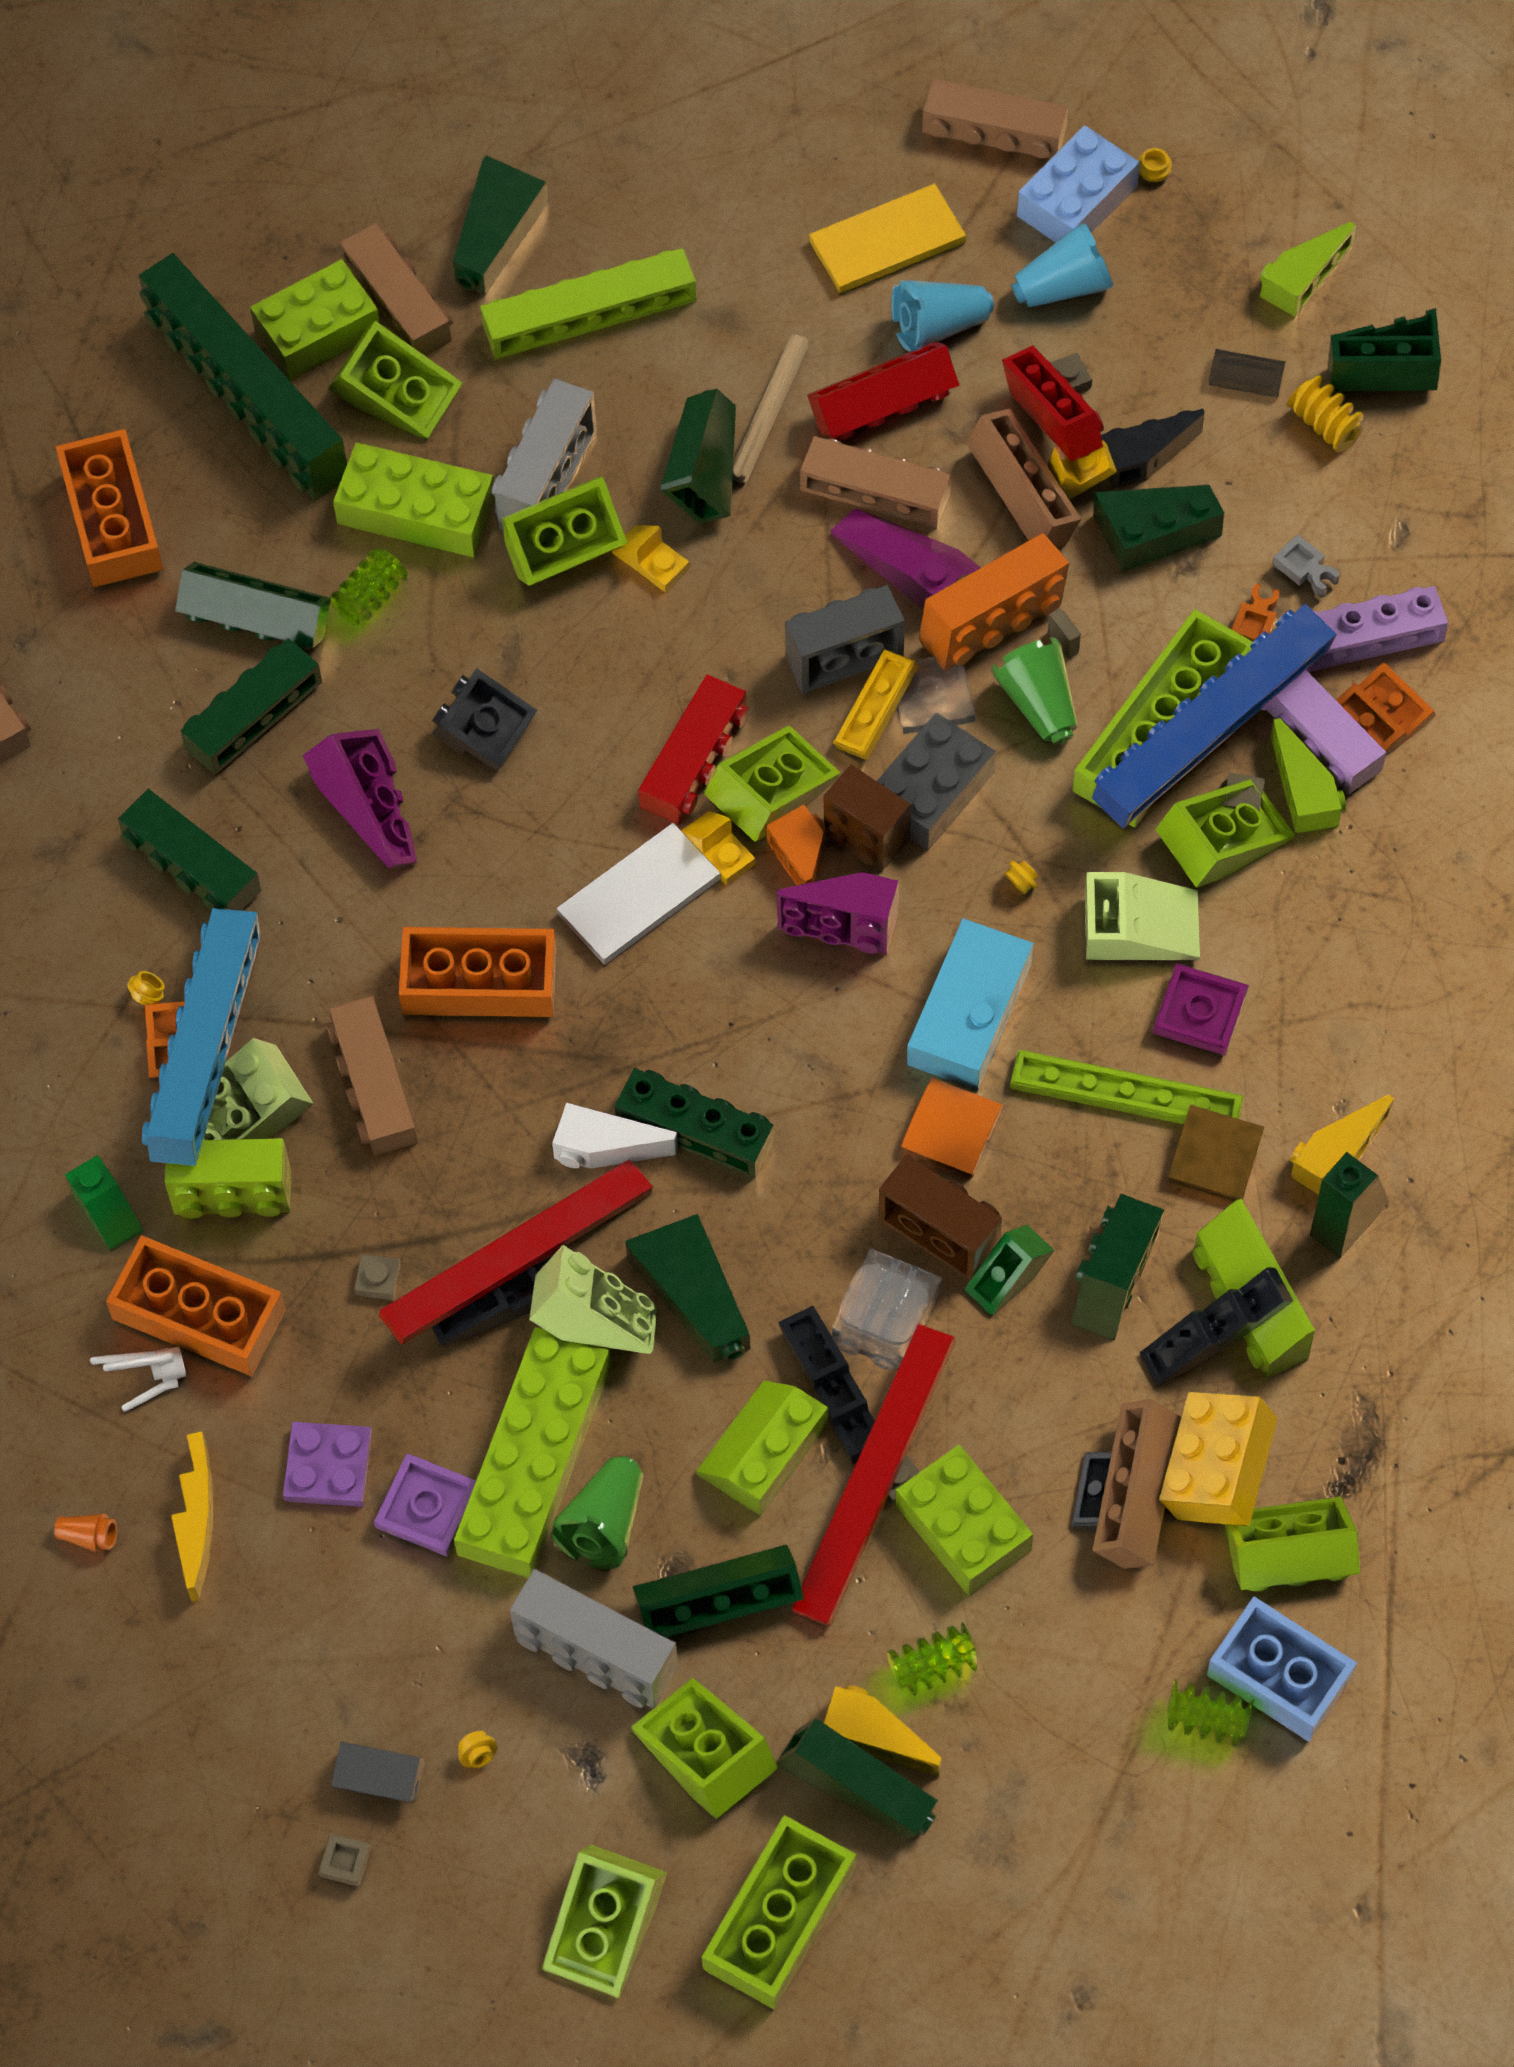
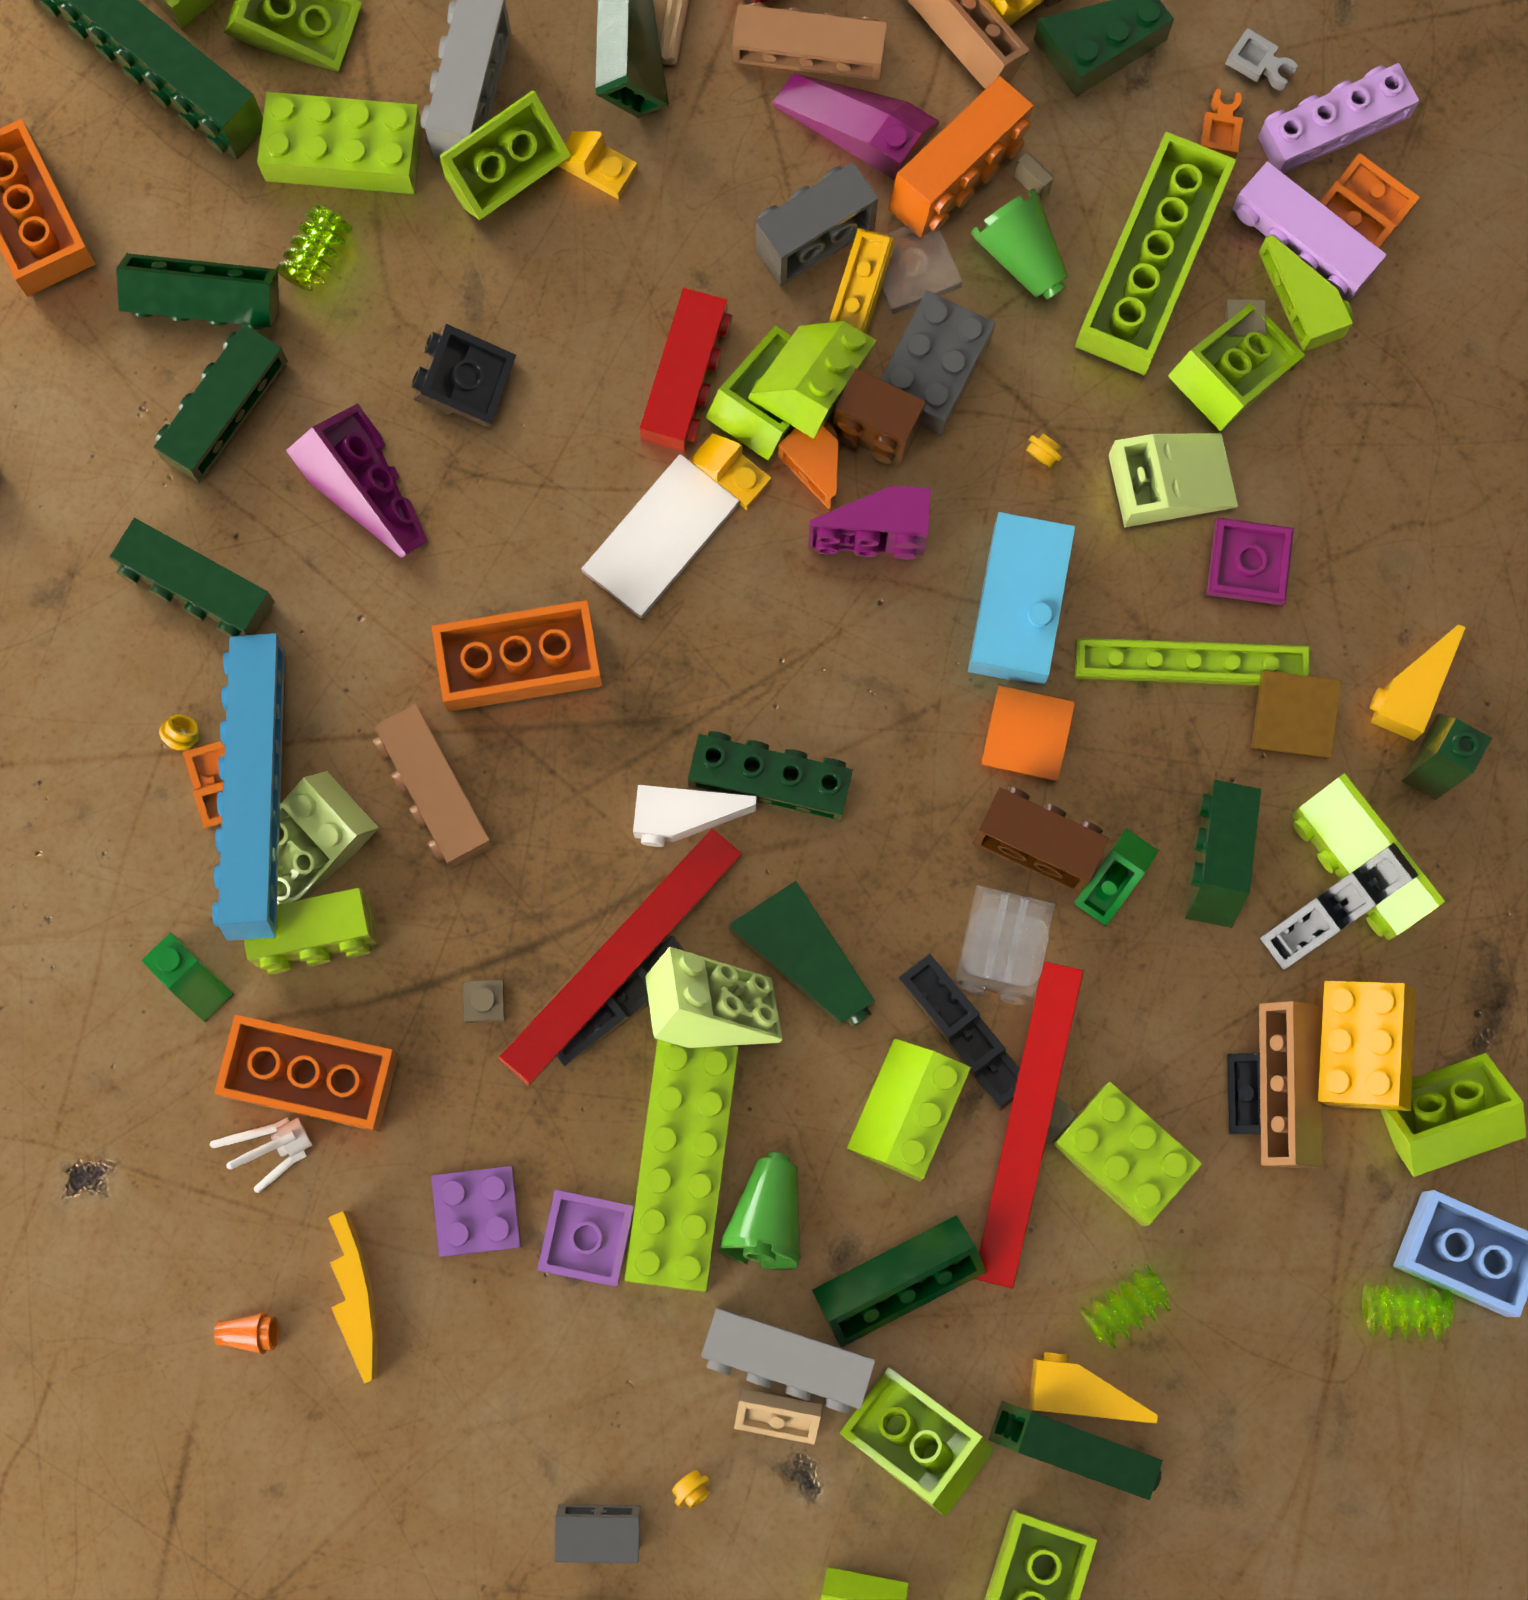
camera: 15 degrees left, 15 degrees up
blue brick [1092,604,1337,829] -> none
none -> tan plate [734,1389,823,1445]
none -> lime slope [748,321,877,439]

